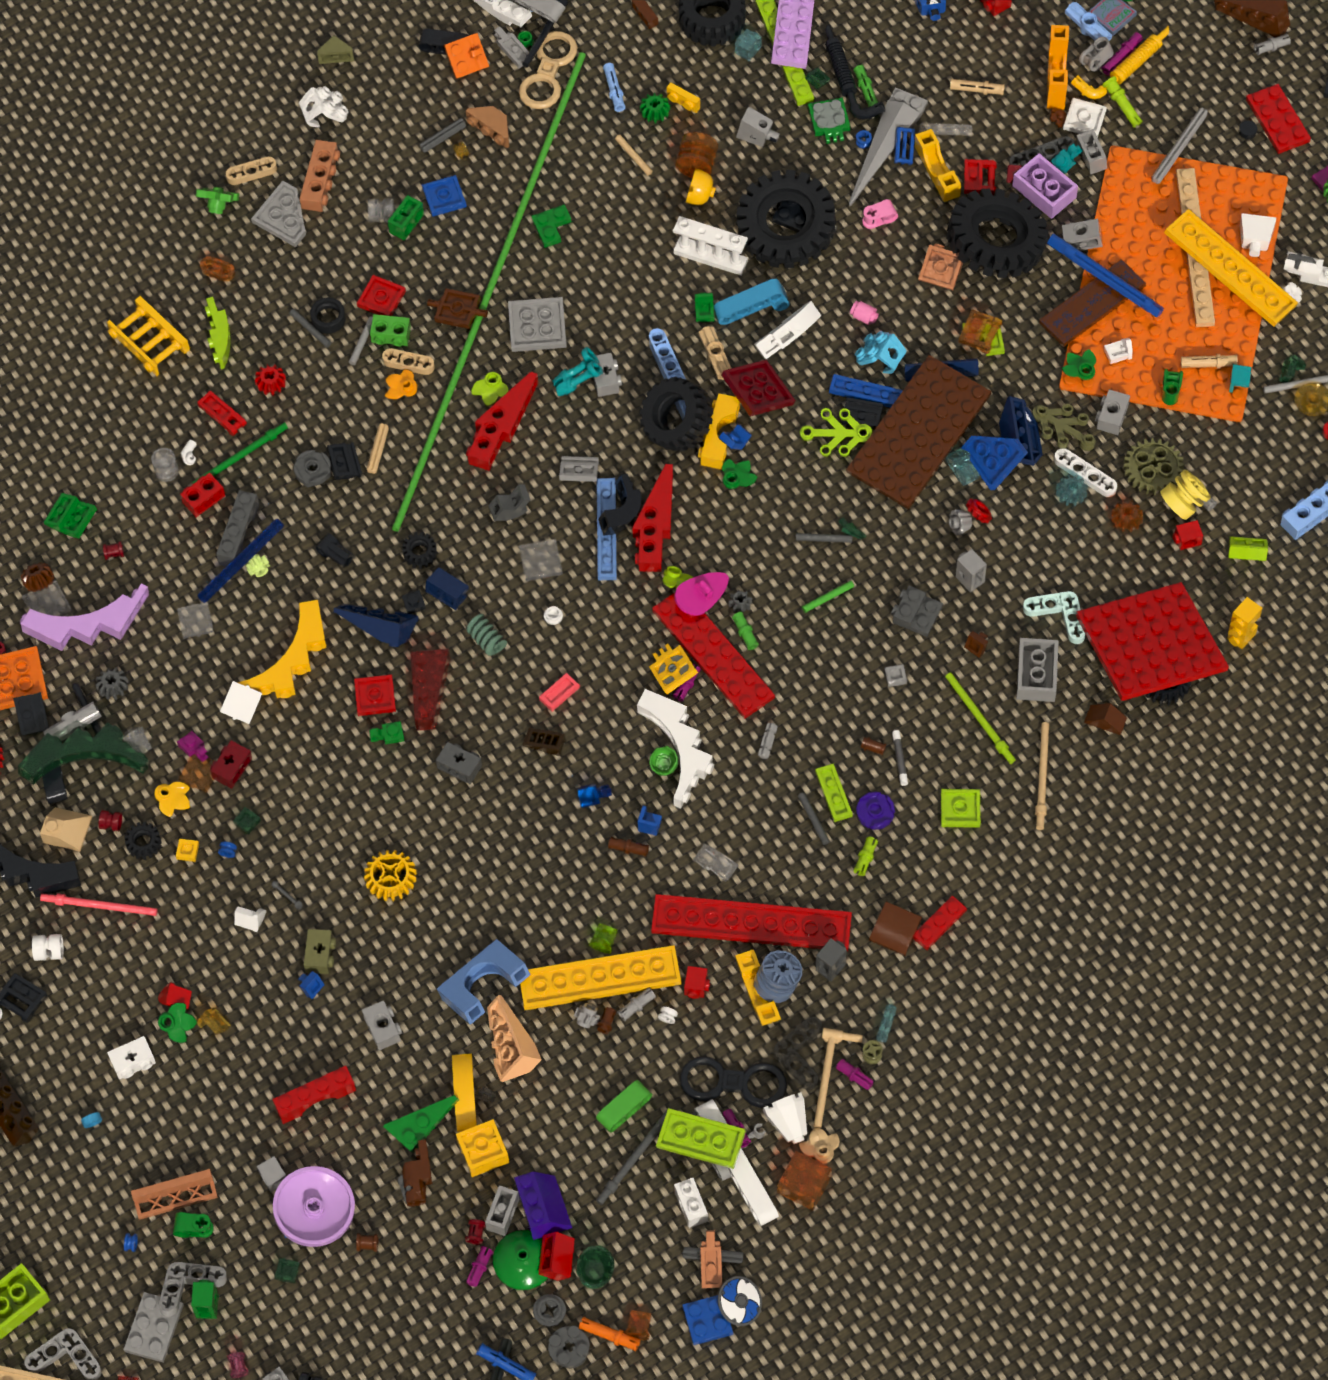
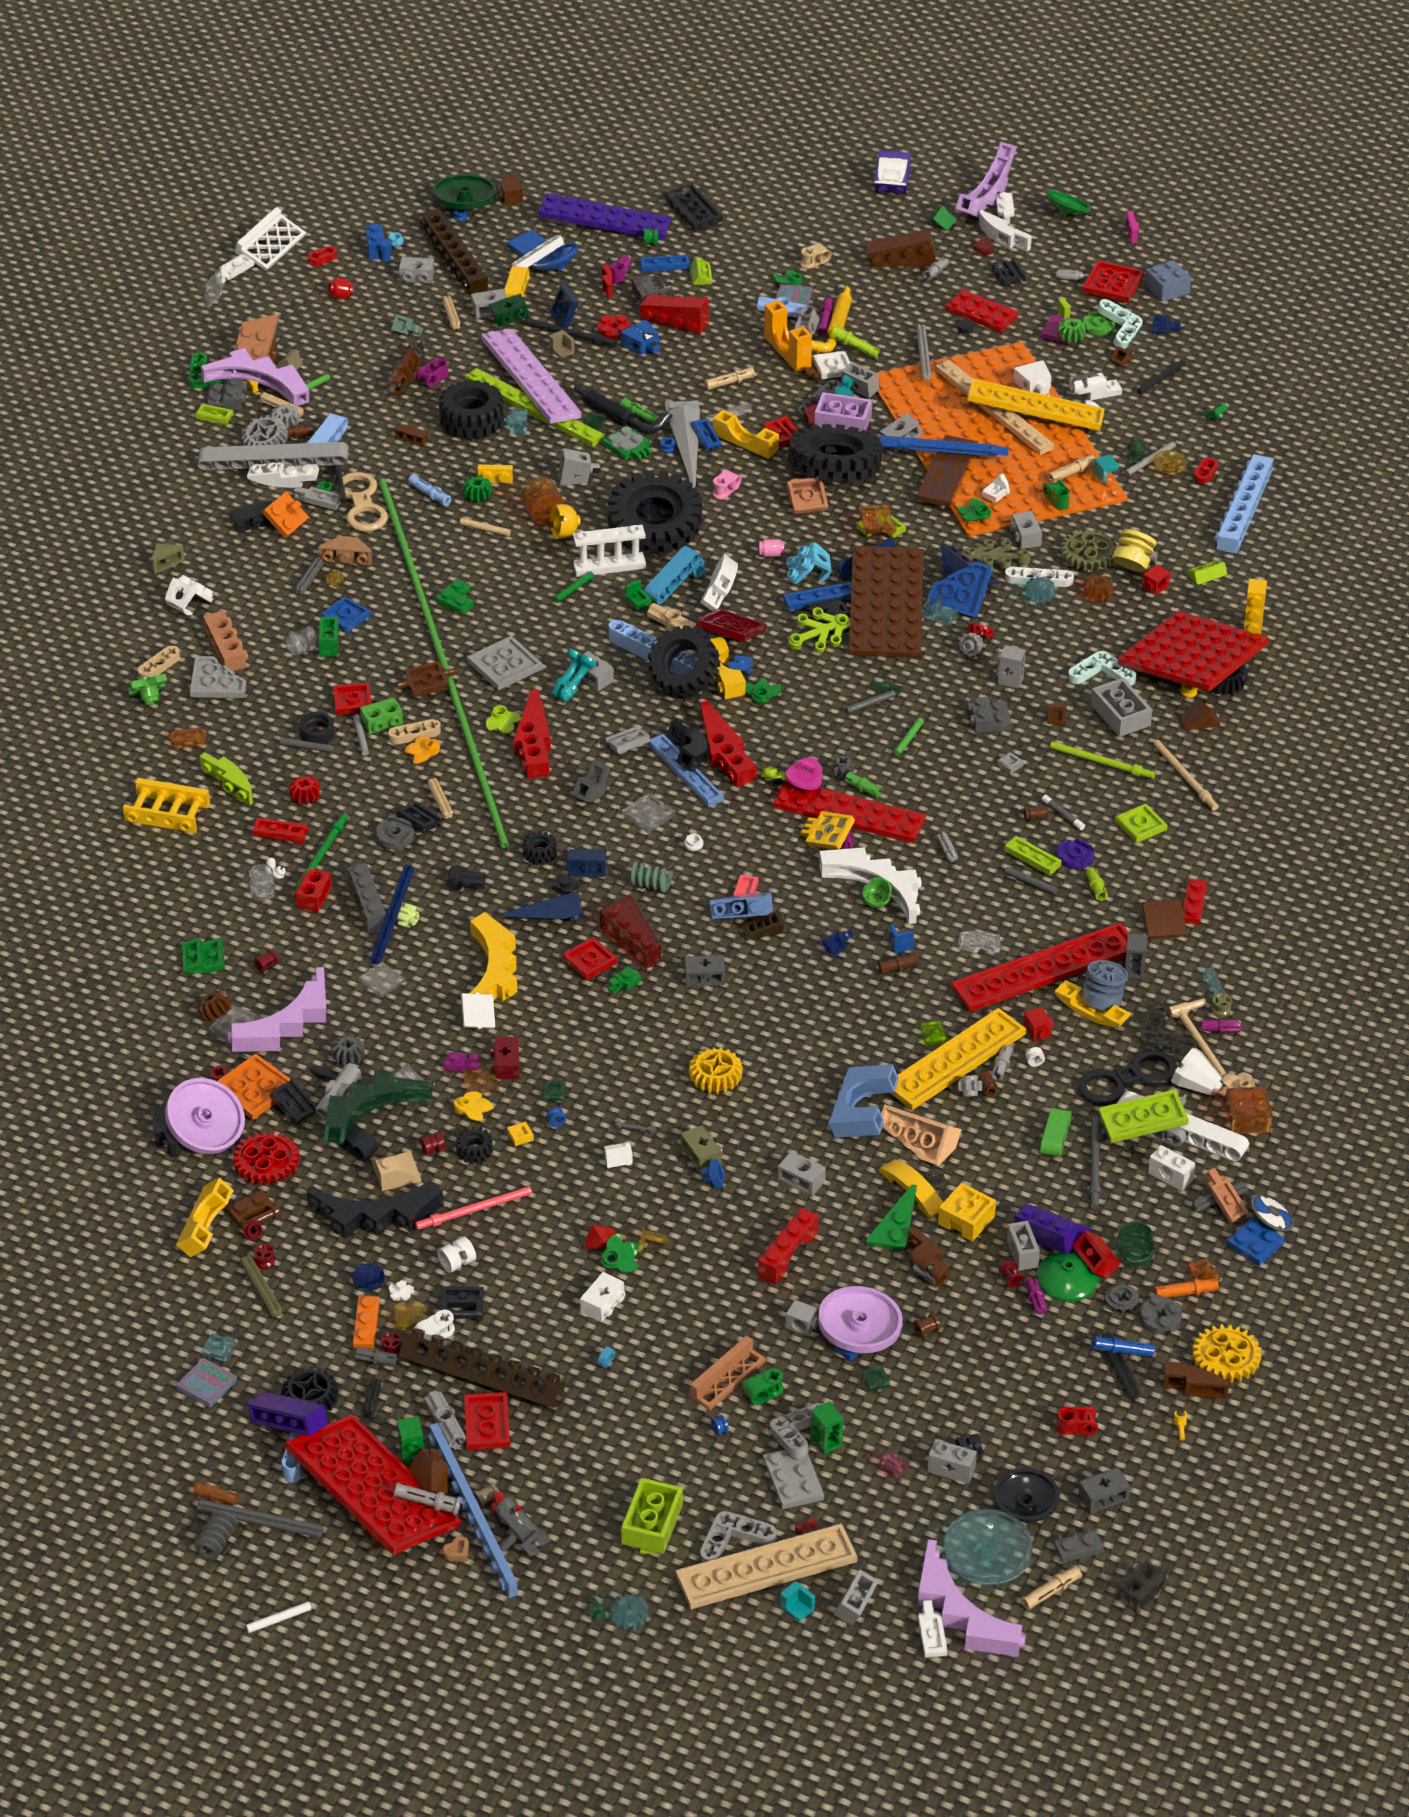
camera: 35 degrees left, 20 degrees down
none -> green bar [553,571,594,603]
none -> medium blue slope [710,892,773,919]

